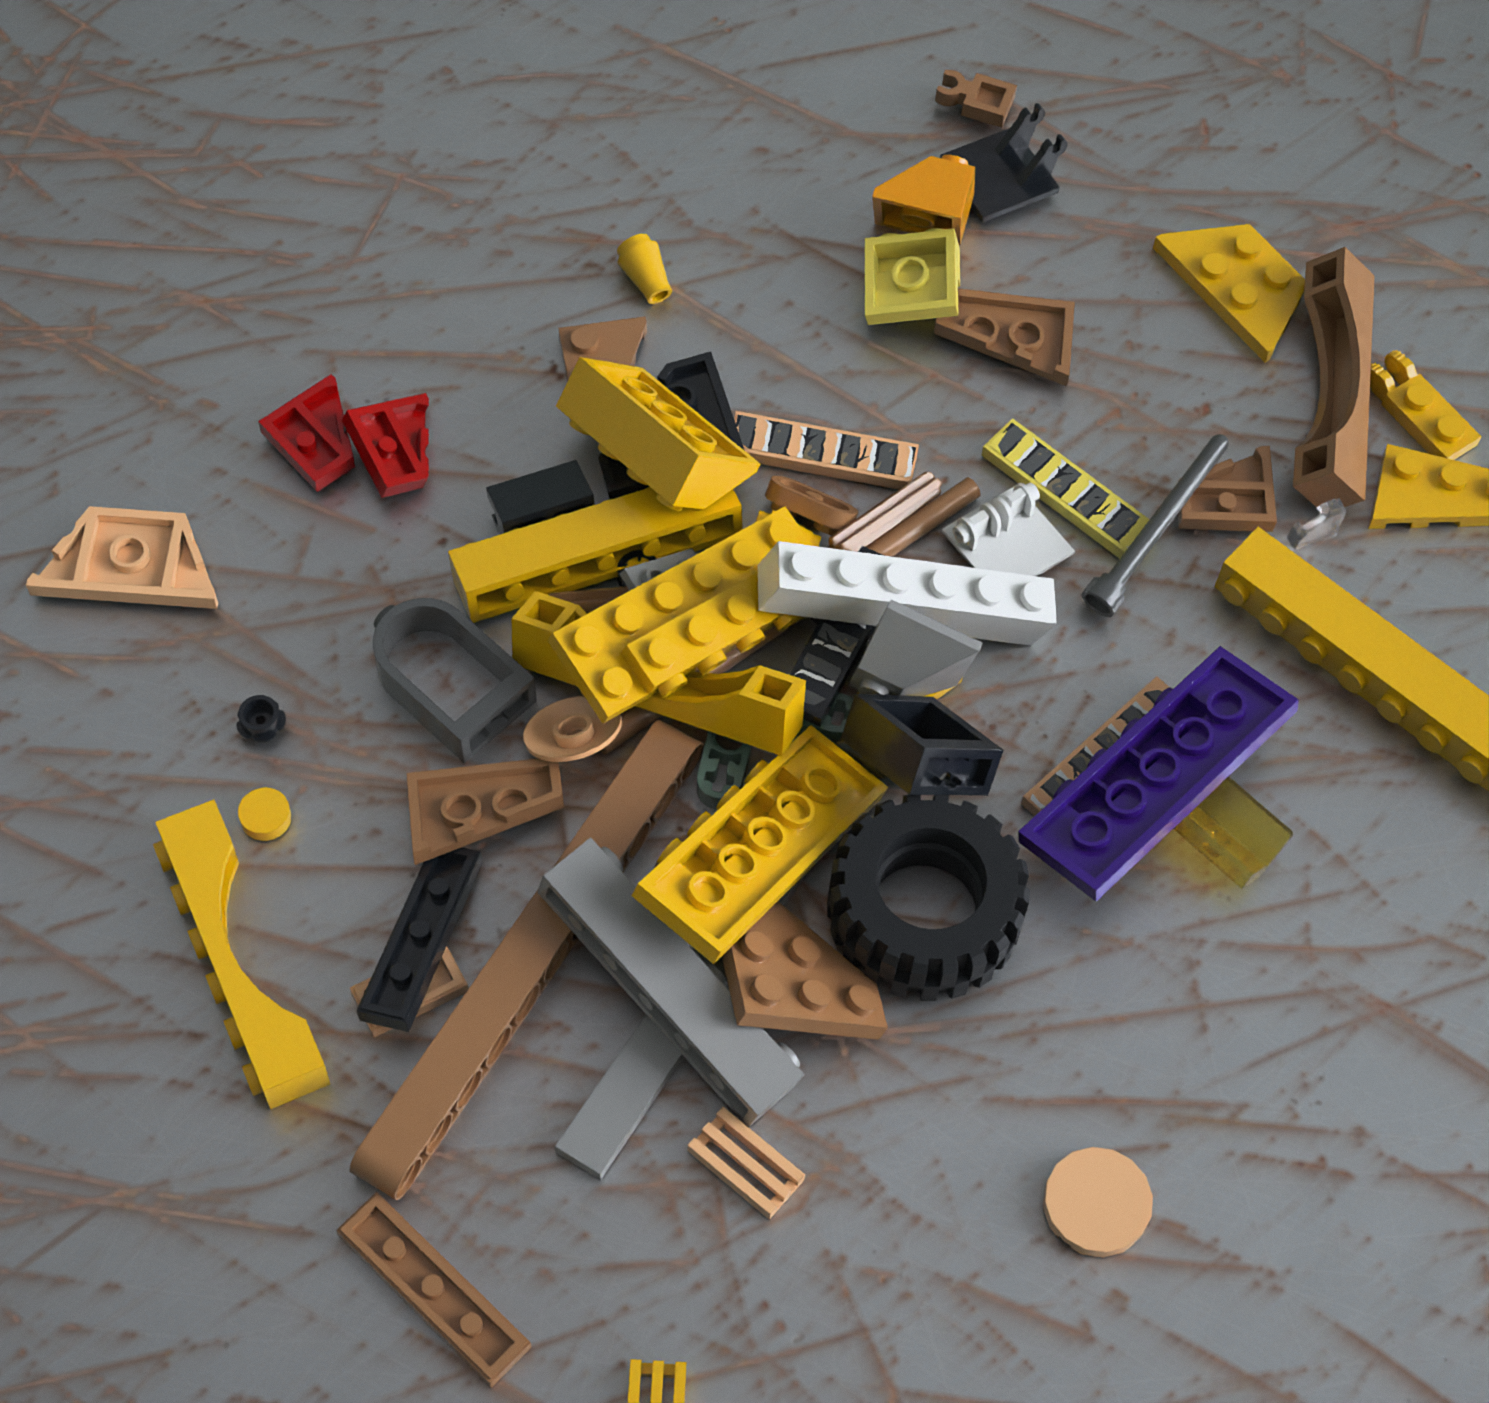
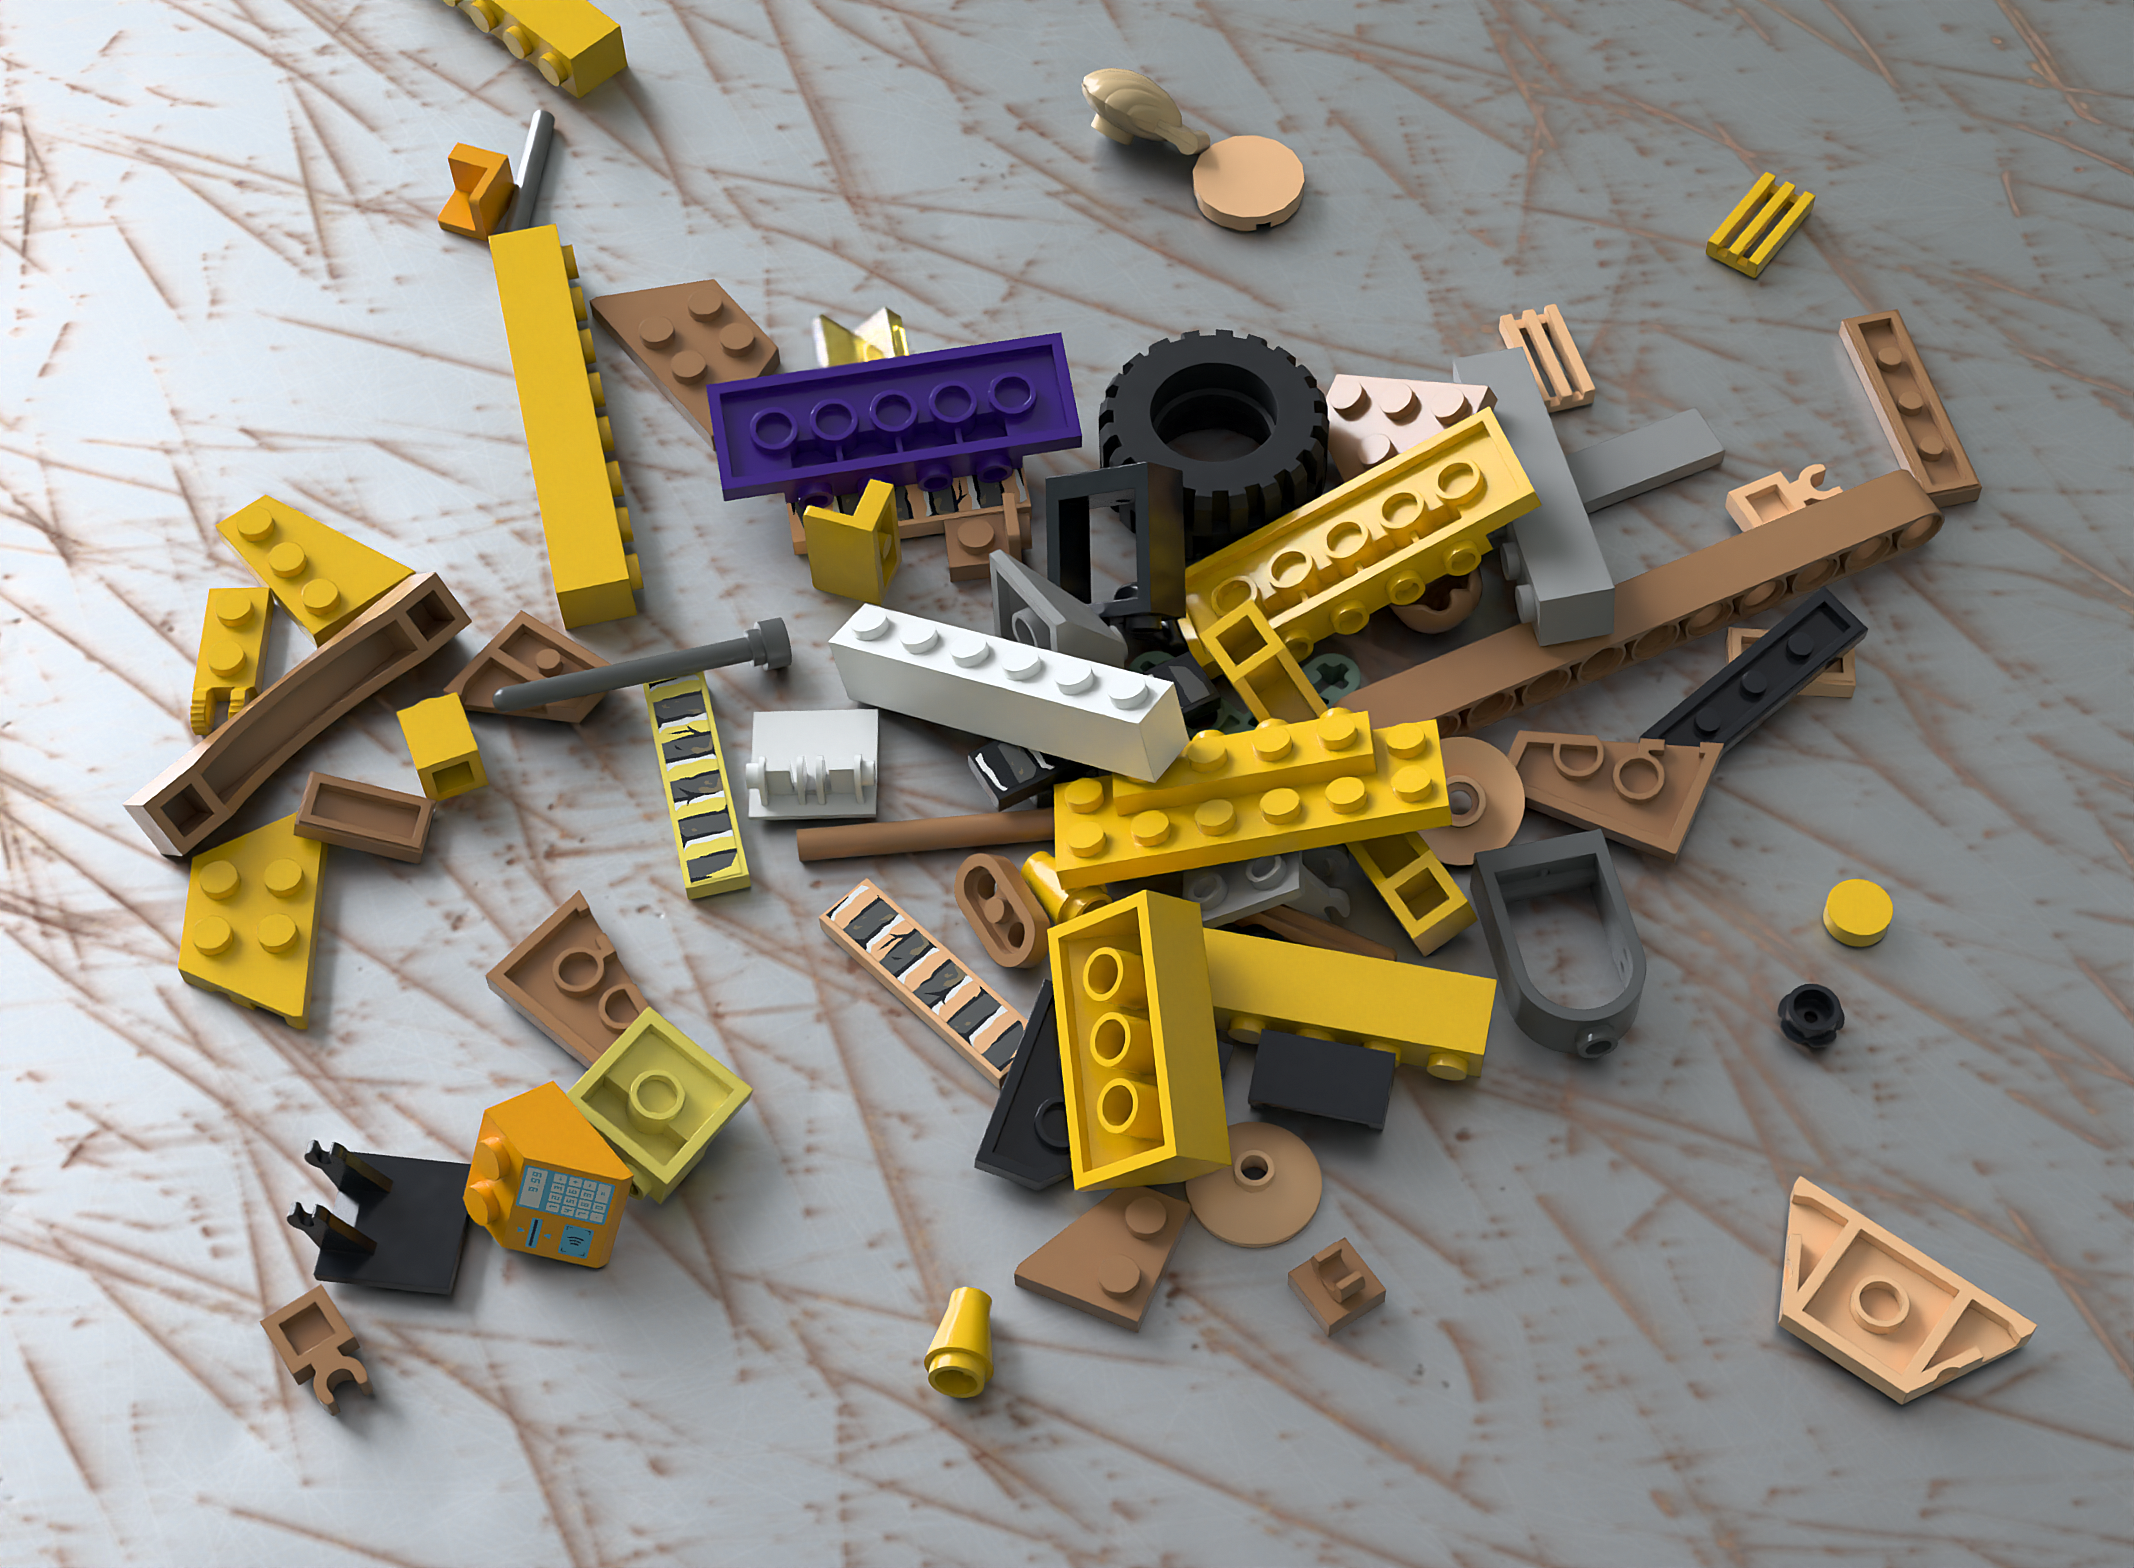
camera: 140 degrees left, 5 degrees down
yellow arch [153,799,331,1110] -> none
red wing [258,374,355,492] -> none
red wing [342,393,429,498] -> none
axle [828,472,942,552] -> none
clear tile [1287,498,1347,550] -> none
none -> medium nougat tile [293,771,436,864]
none -> yellow brick [396,692,489,802]
none -> medium nougat wing [589,279,780,451]
none -> yellow panel [802,479,902,606]
none -> medium nougat bracket [943,492,1032,582]
none -> tan animal [1082,68,1211,155]
none -> light nougat dish [1186,1122,1322,1248]
none -> medium nougat tile [1288,1237,1386,1337]
none -> light nougat plate [1725,464,1843,532]

